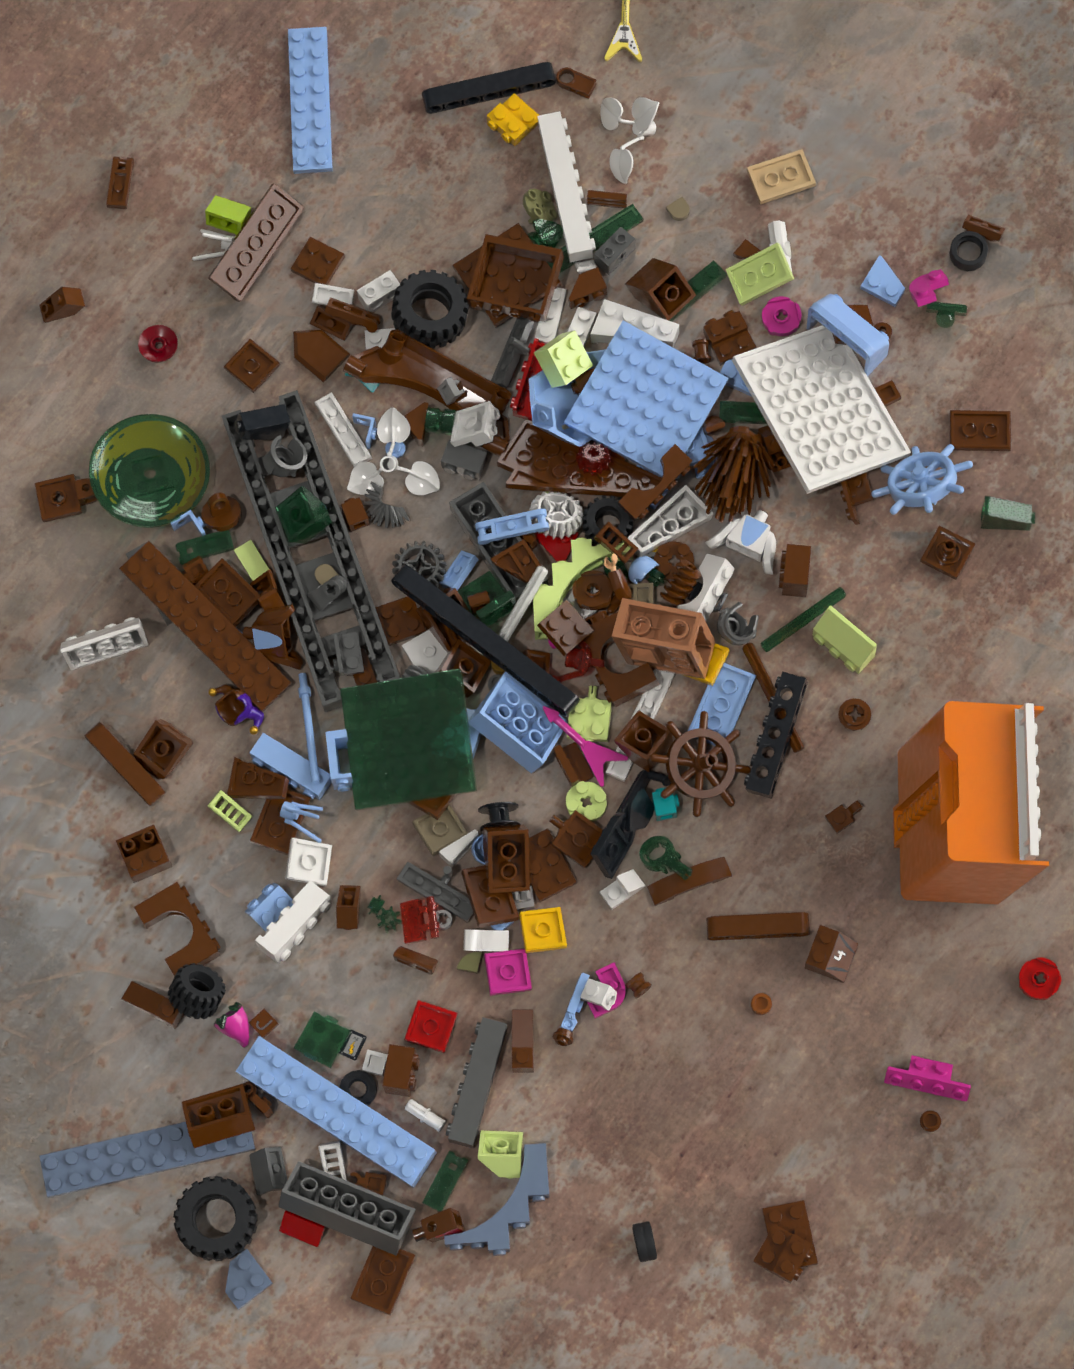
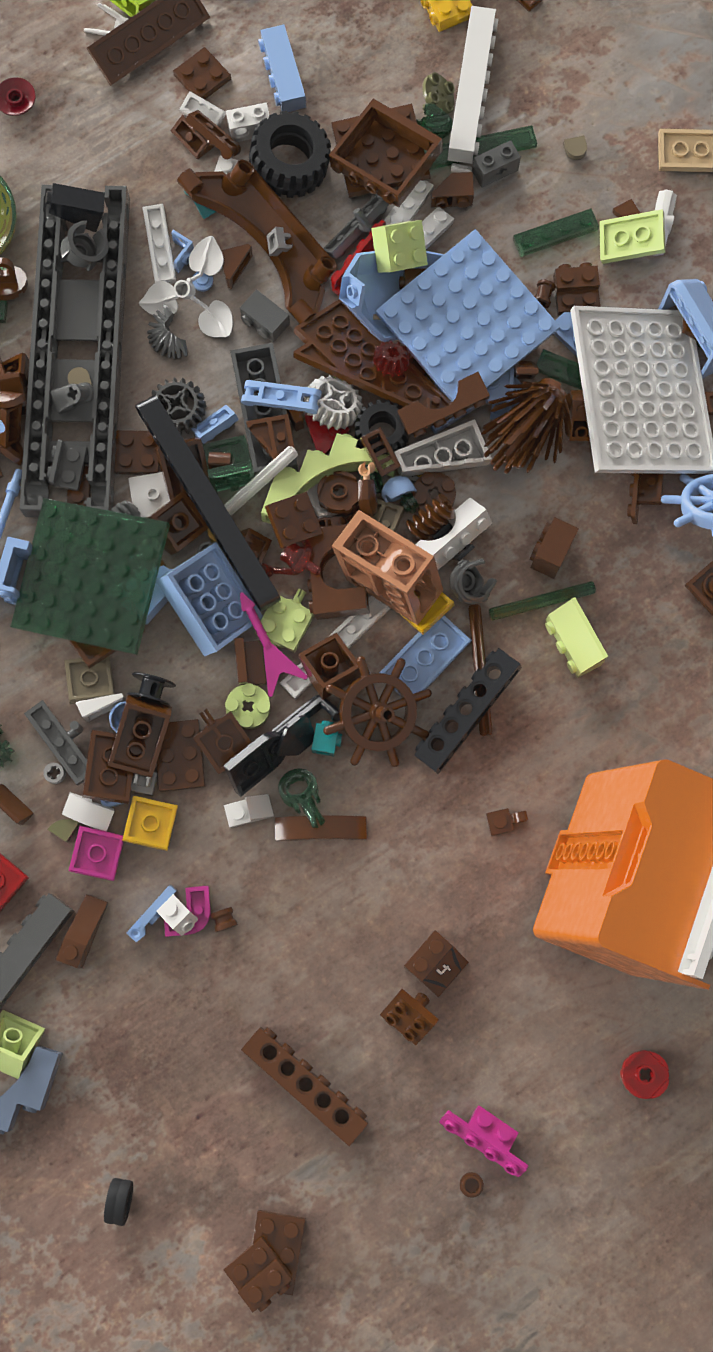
camera: 15 degrees right, 5 degrees up
reddish brown plate [224,339,280,393] -> none
yellowish green tile [234,540,269,581] -> none
clear green slope [275,486,332,544] -> none
reddish brown tile [293,330,350,383] -> none
reddish brown brick [341,497,370,532] -> none
clear red plate [400,896,440,945] -> none
clear green wheel [425,407,456,435] -> none
white plate [450,401,500,447] -> none
reddish brown plate [552,1028,573,1046] -> none
reddish brown tile [587,190,627,209] -> none
white wedge [591,299,679,348] -> none
white plant [600,97,659,184] -> none
reddish brown slope [625,258,696,321] -> none
white torso [705,510,776,575] -> none
reddish brown beam [706,912,810,941] -> none
dark orange tile [751,993,772,1015] -> none
dark pink plate [762,296,802,336] -> none
reddish brown gear [838,698,871,731] -> none
none -> reddish brown brick [241,1027,368,1147]
none -> light blue brick [258,24,306,112]
none -> reddish brown plate [380,989,439,1045]

